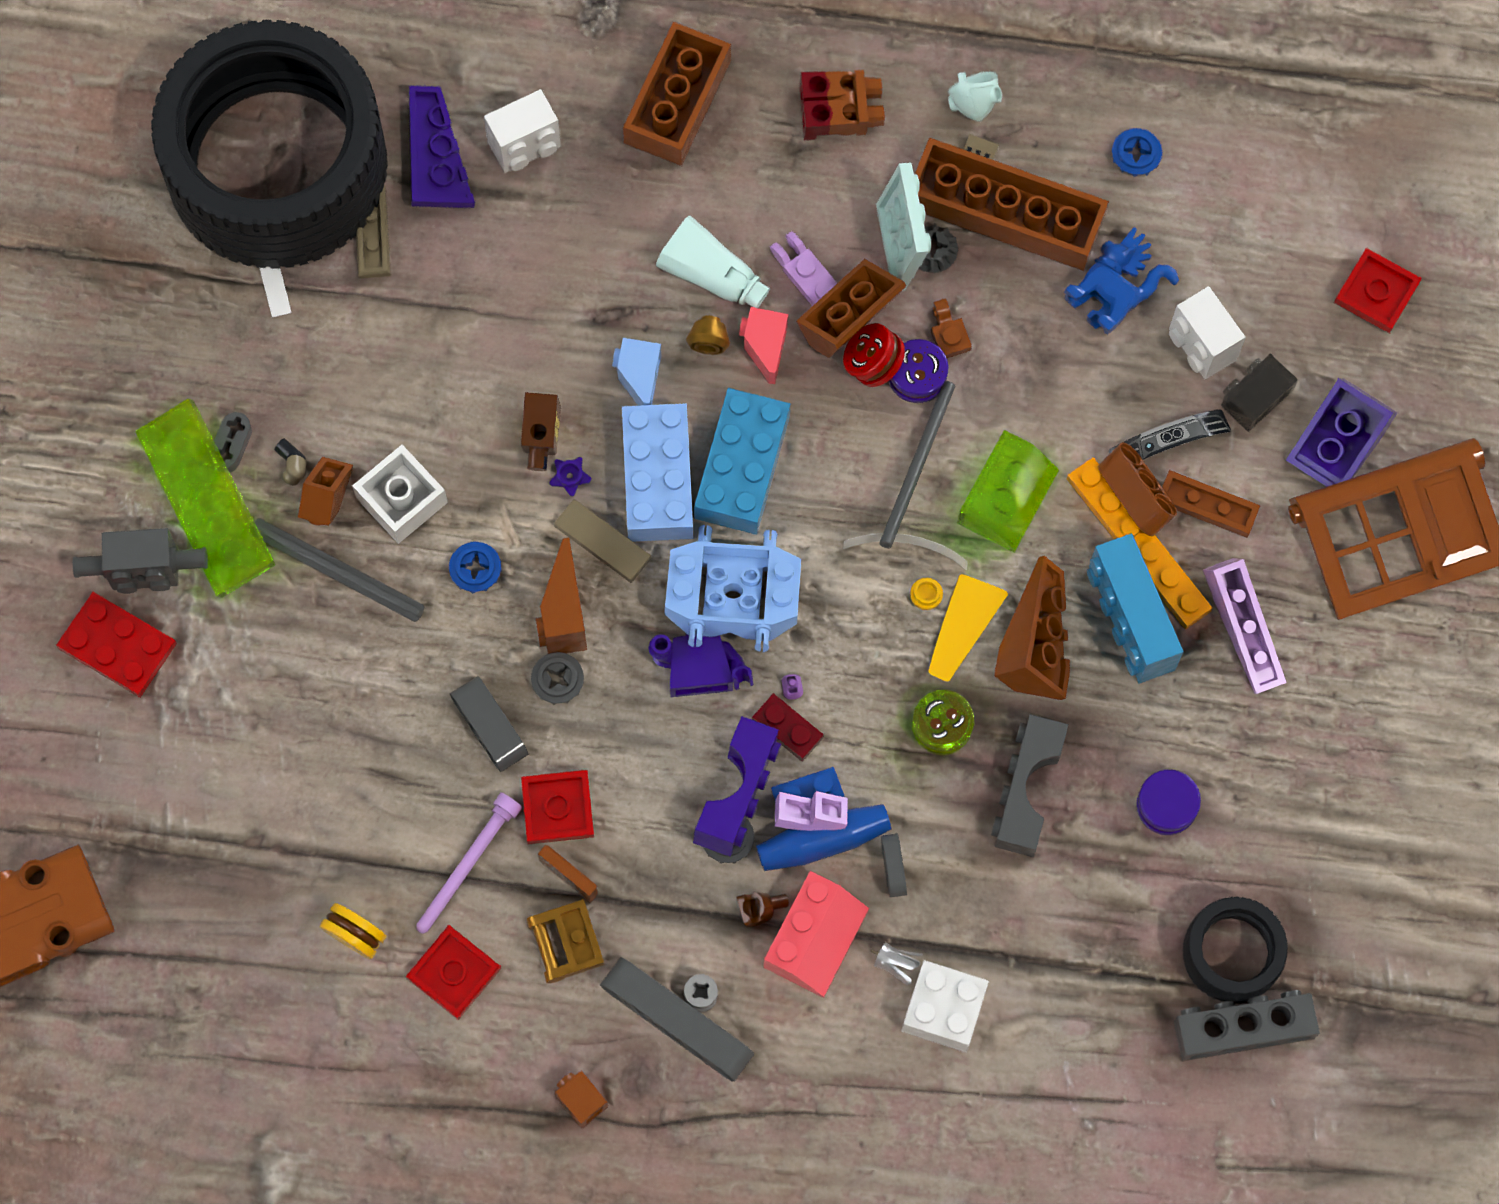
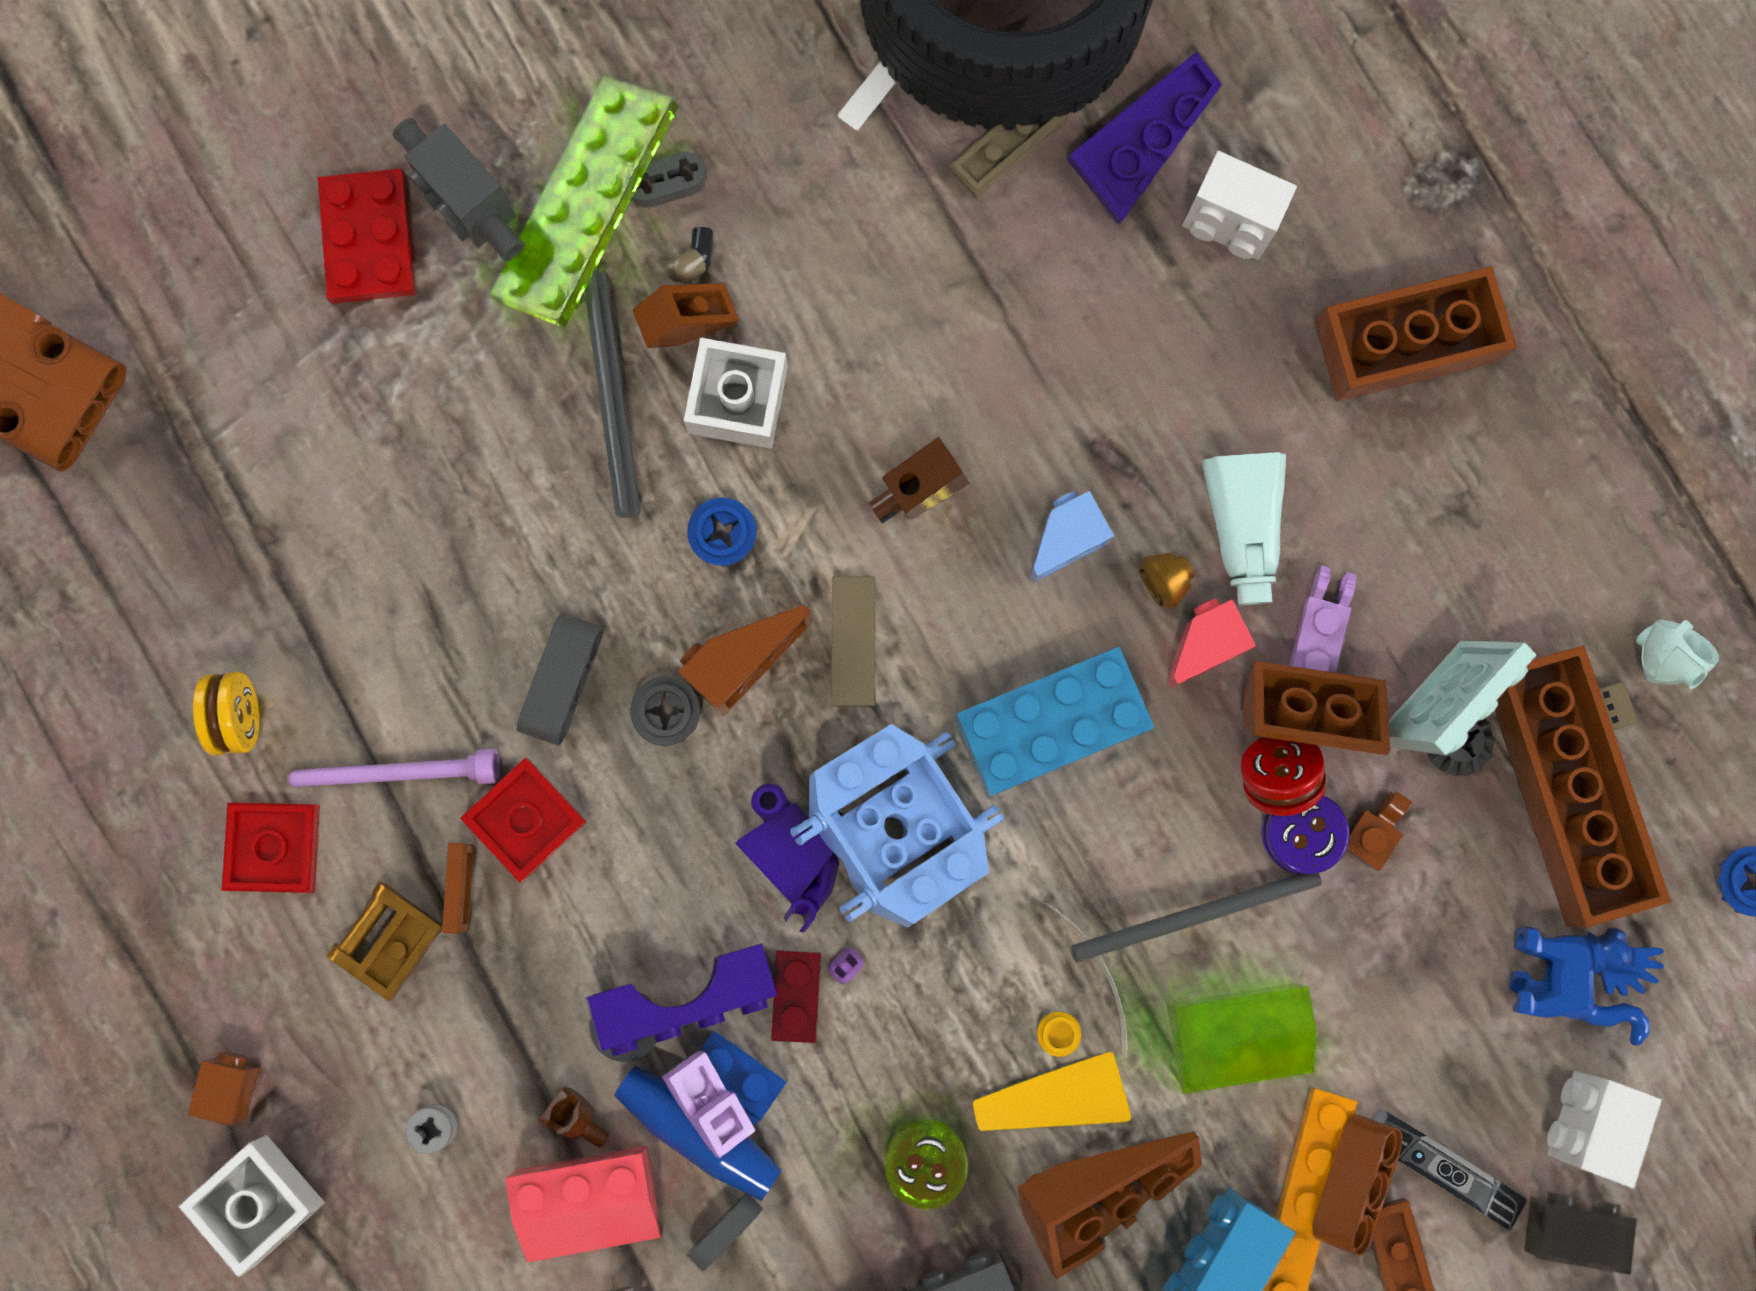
camera: 50 degrees right, 10 degrees up
dark purple plate [549,457,592,497] -> none
dark grey beam [600,957,754,1082] -> none
light blue brick [622,403,693,542] -> none
dark orange hips [799,70,885,141] -> none
none -> white brick [179,1135,325,1277]

